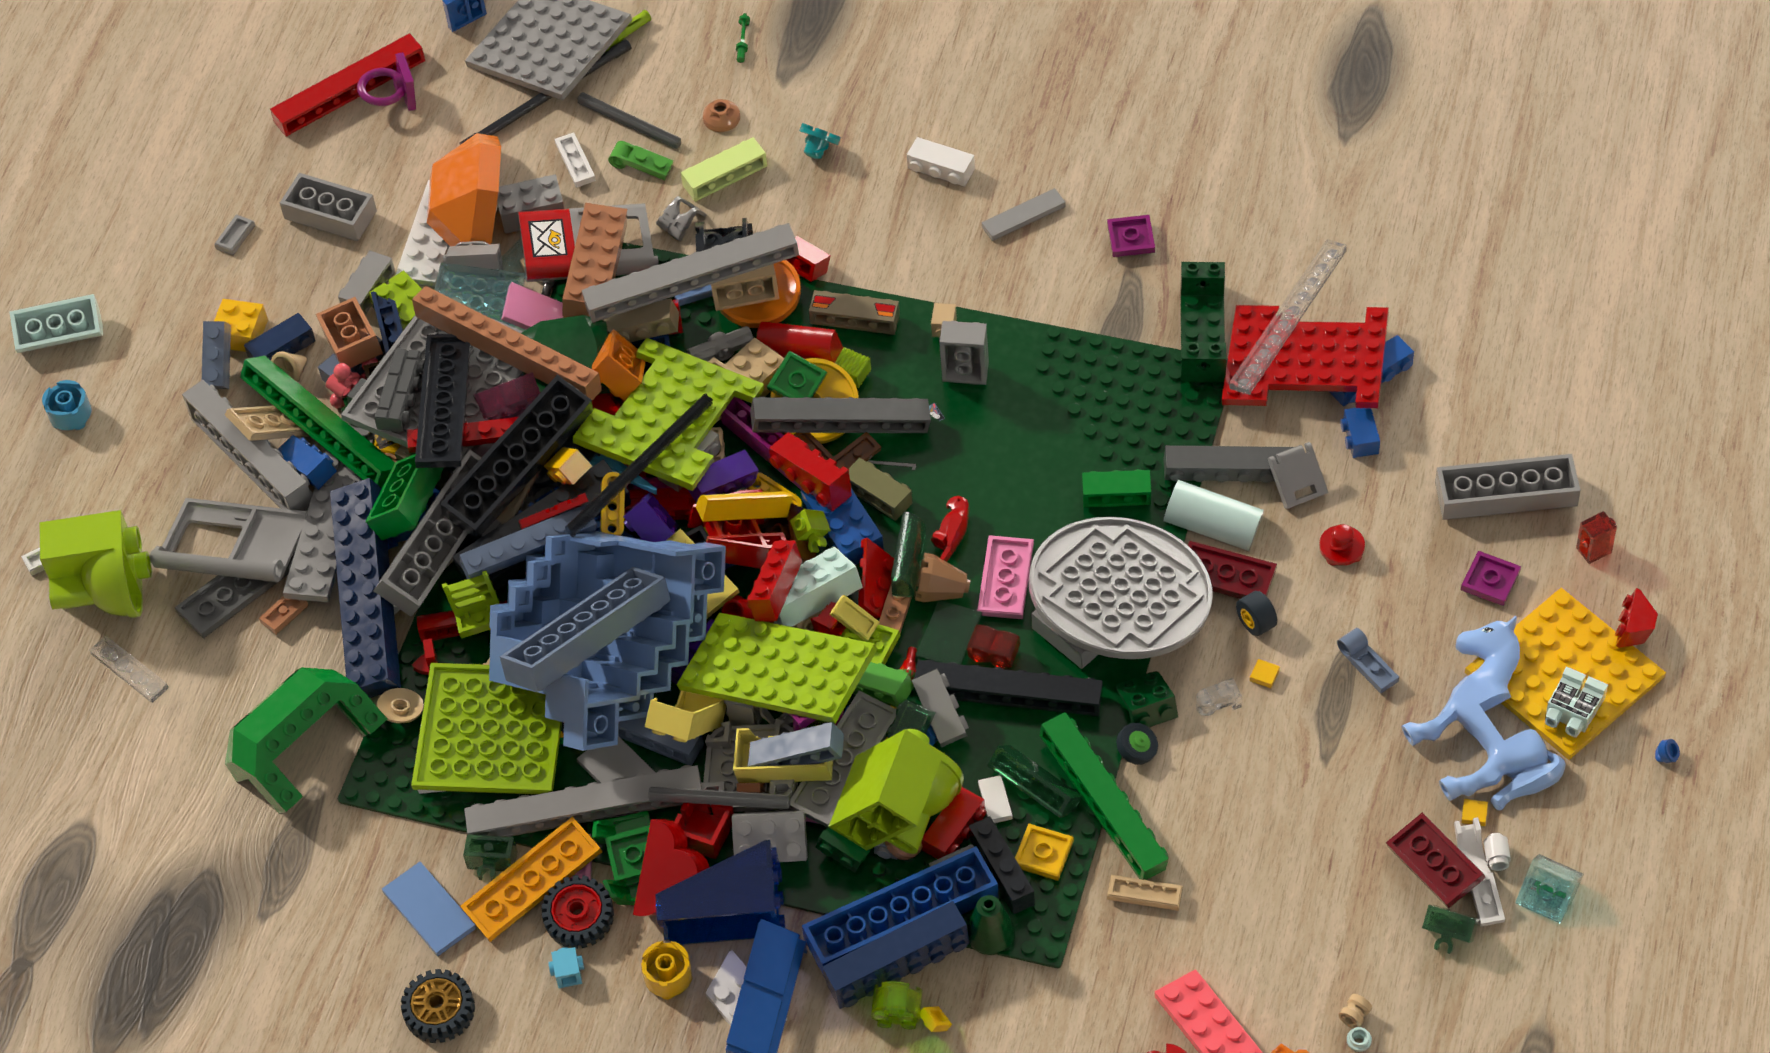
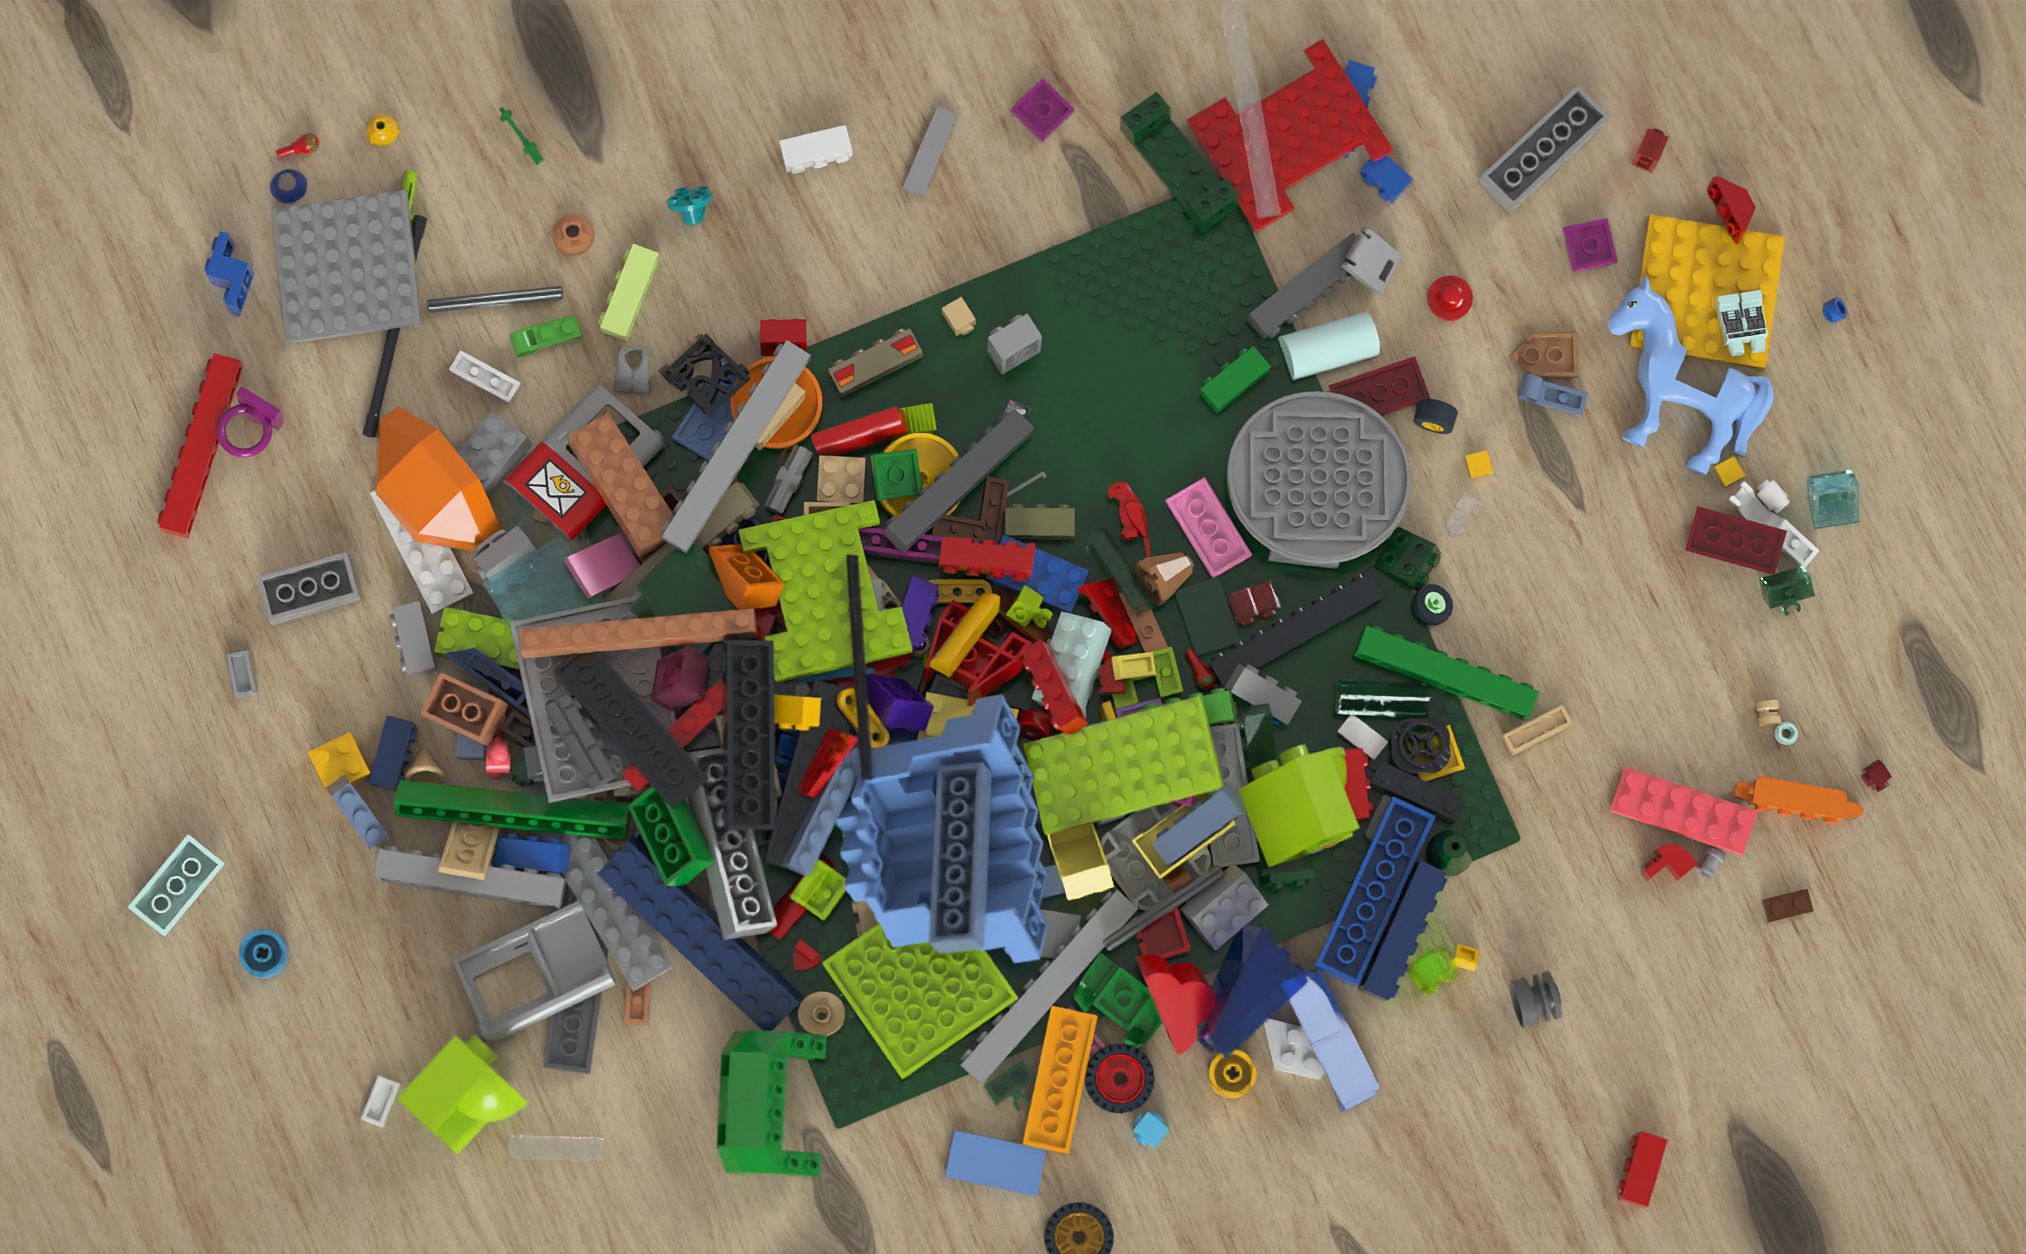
camera: 50 degrees left, 25 degrees up
none -> black piece [1391,718,1451,774]
none -> medium nougat tile [1509,332,1579,378]

